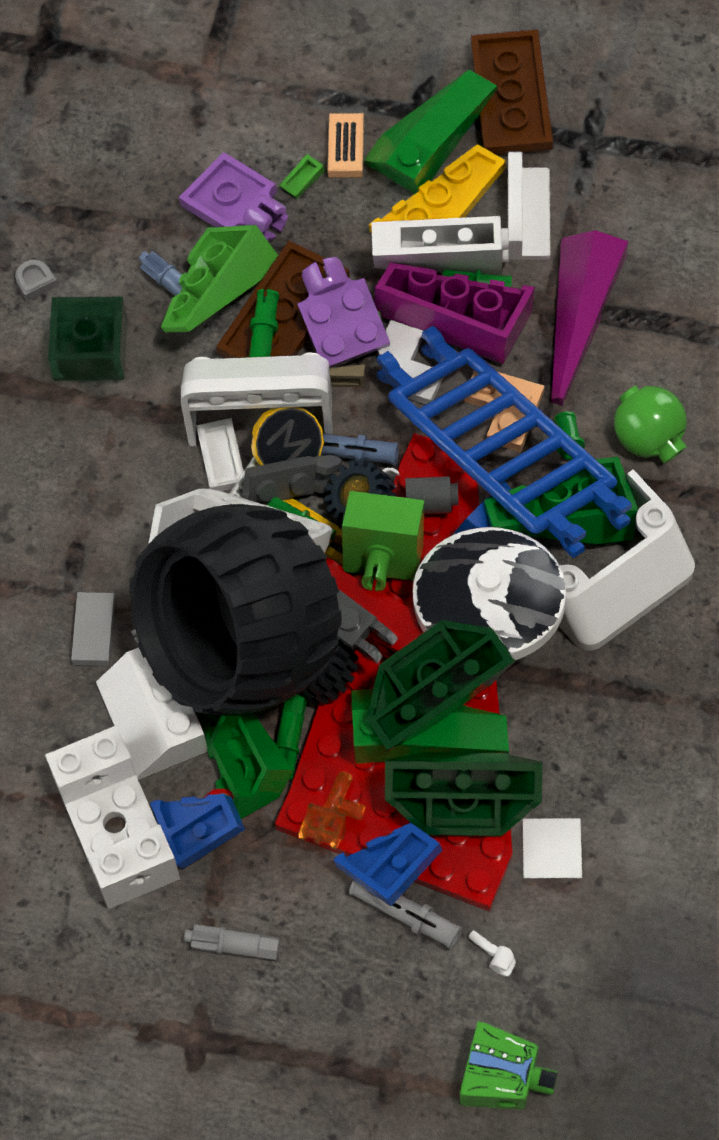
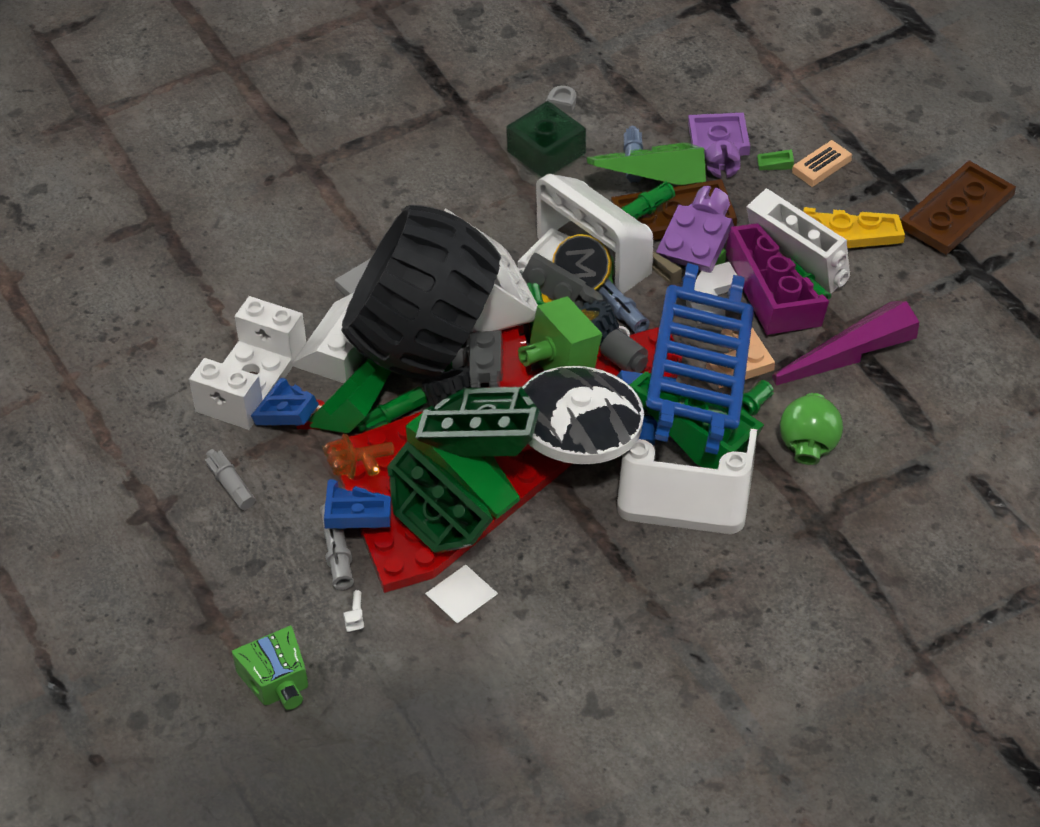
camera: 45 degrees right, 15 degrees down
green wedge [363,70,498,194] -> none
white panel [508,152,550,260] -> none

